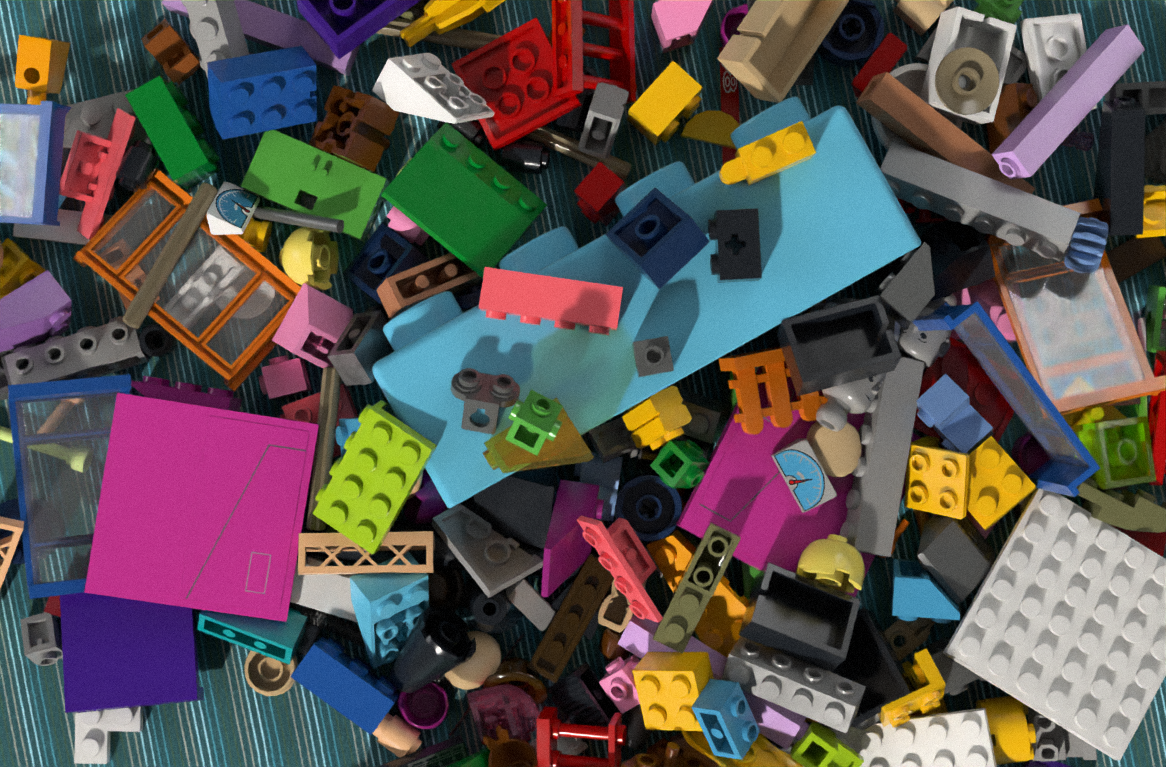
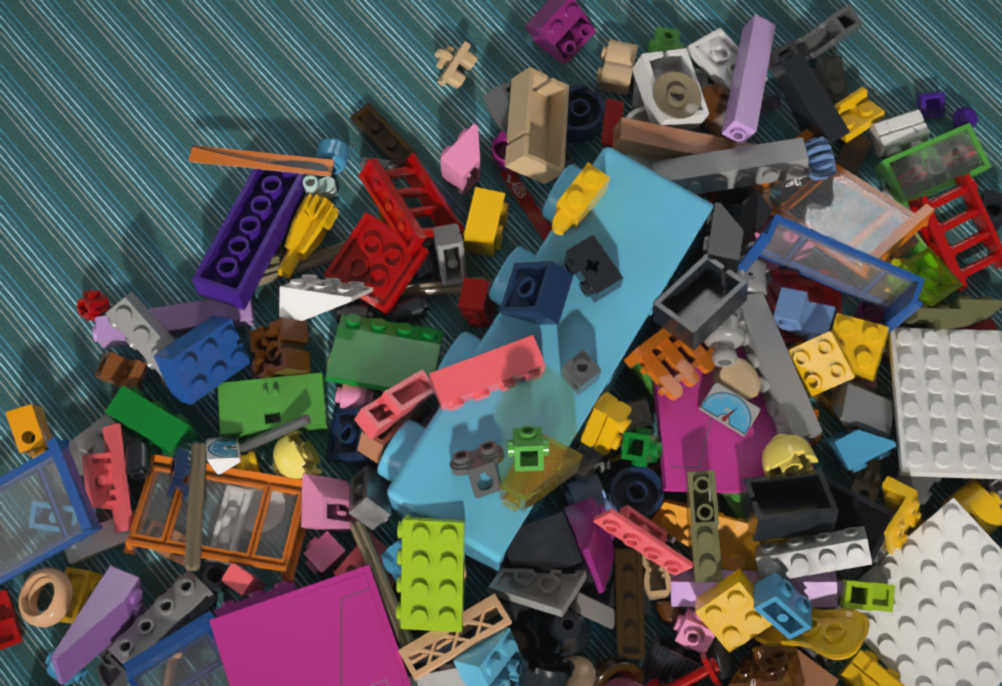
camera: 30 degrees left, 15 degrees down
magenta hair [404,469,447,525] -> none
yellow tile [681,110,740,149] -> none
none -> dark blue plate [166,449,191,501]
none -> coral slope [221,563,267,595]
none -> coral slope [354,370,435,440]

